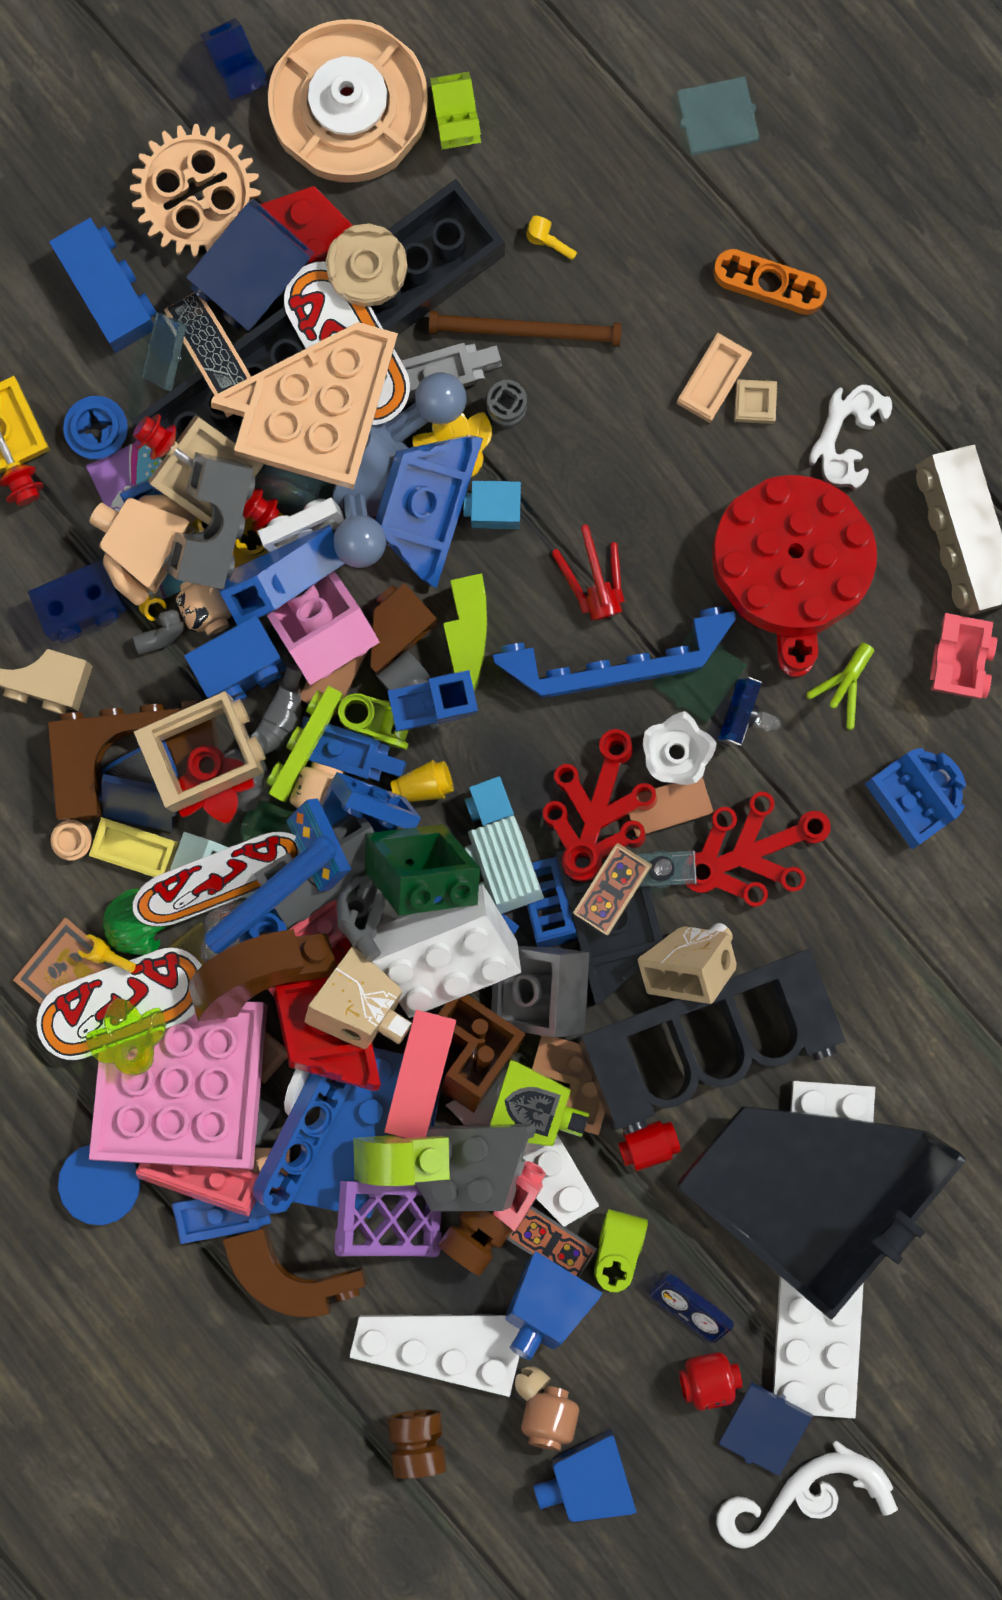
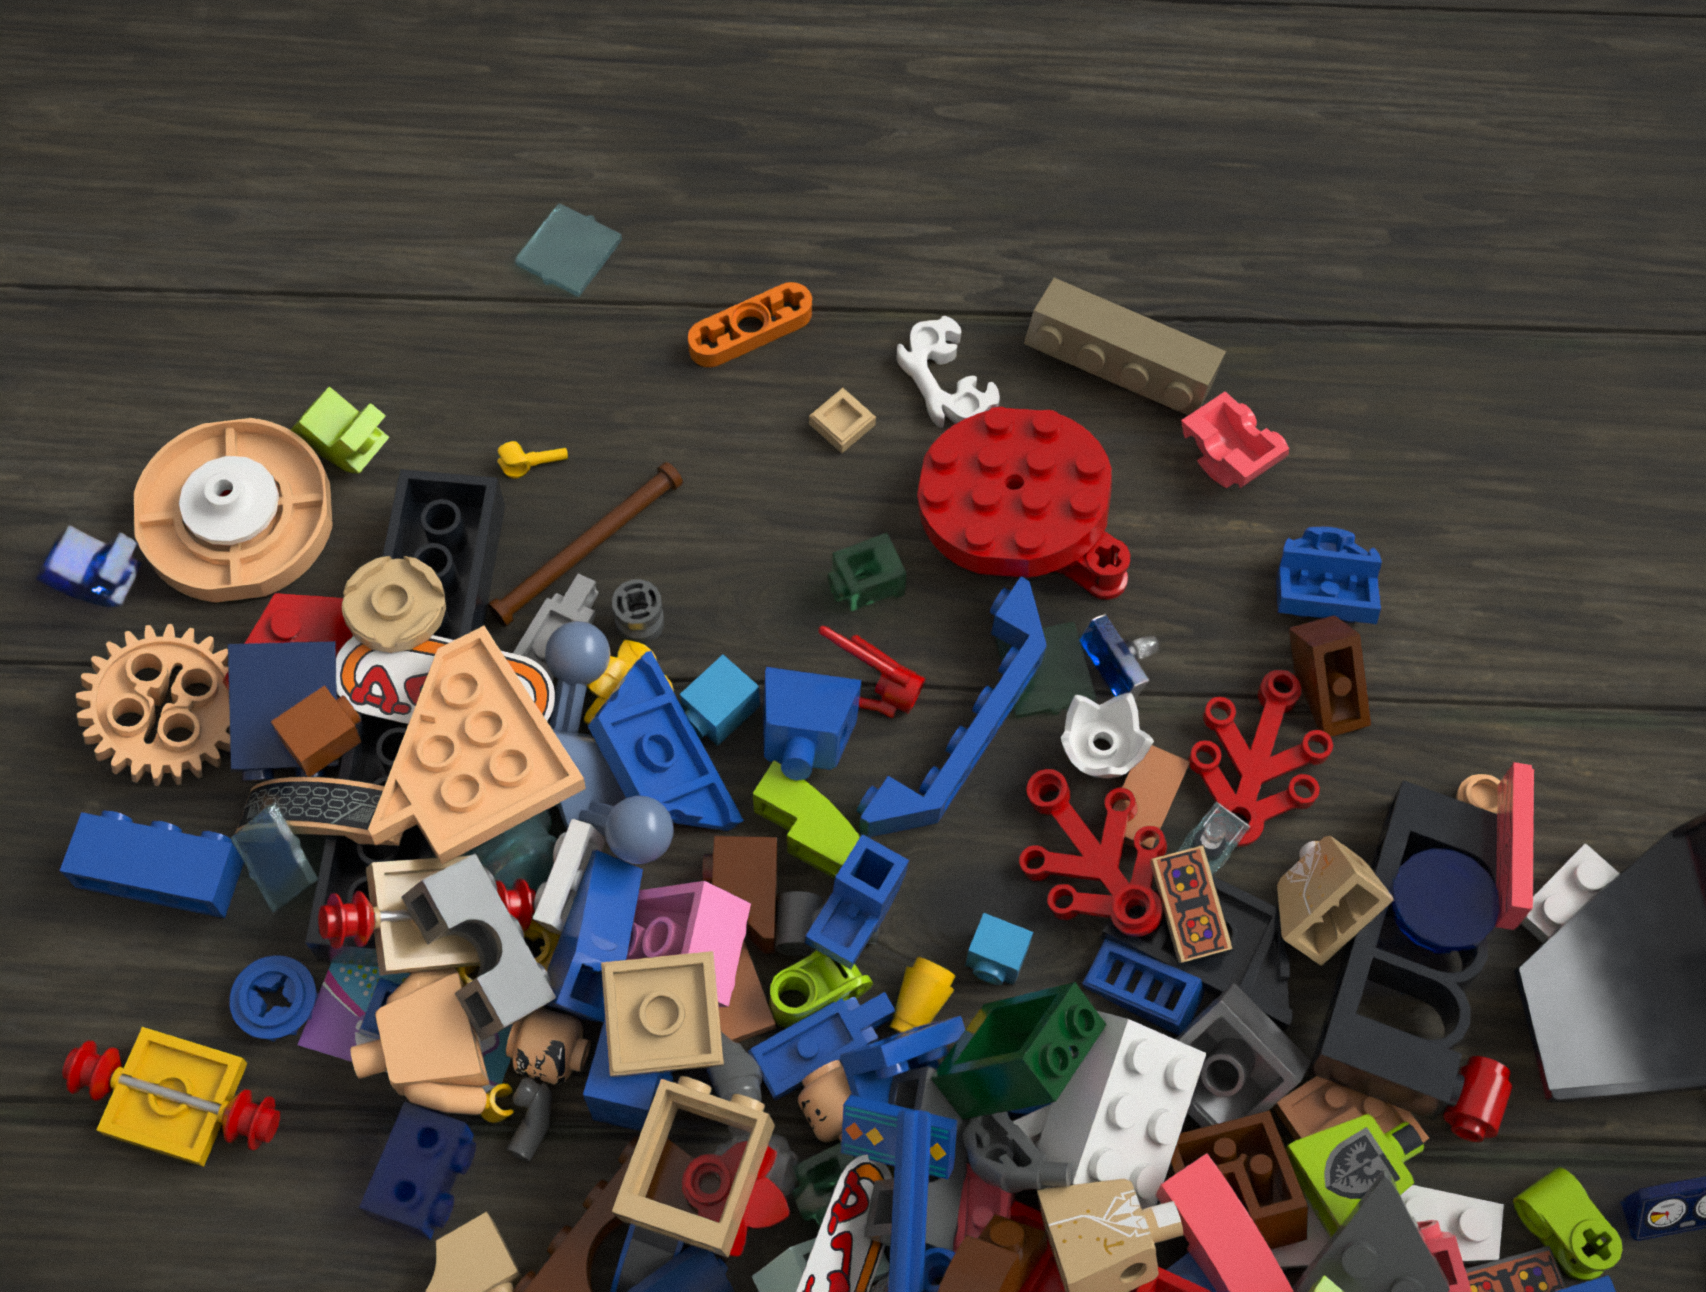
camera: 50 degrees left, 20 degrees down
lime plate [266,686,344,802] -> none
light aqua brick [465,816,544,914] -> none
light nougat tile [676,333,752,423] -> none
lime plant [806,642,874,730] -> none
none -> dark orange brick [271,685,361,777]
none -> tan tile [601,951,724,1078]
none -> blue torso [763,667,861,780]
none -> clear green brick [827,533,907,611]
none -> reddish brown slope [1289,615,1371,737]
none -> clear blue tile [1389,849,1500,954]
none -> light nougat plate [1456,774,1501,814]
none -> coral tile [1495,762,1534,930]

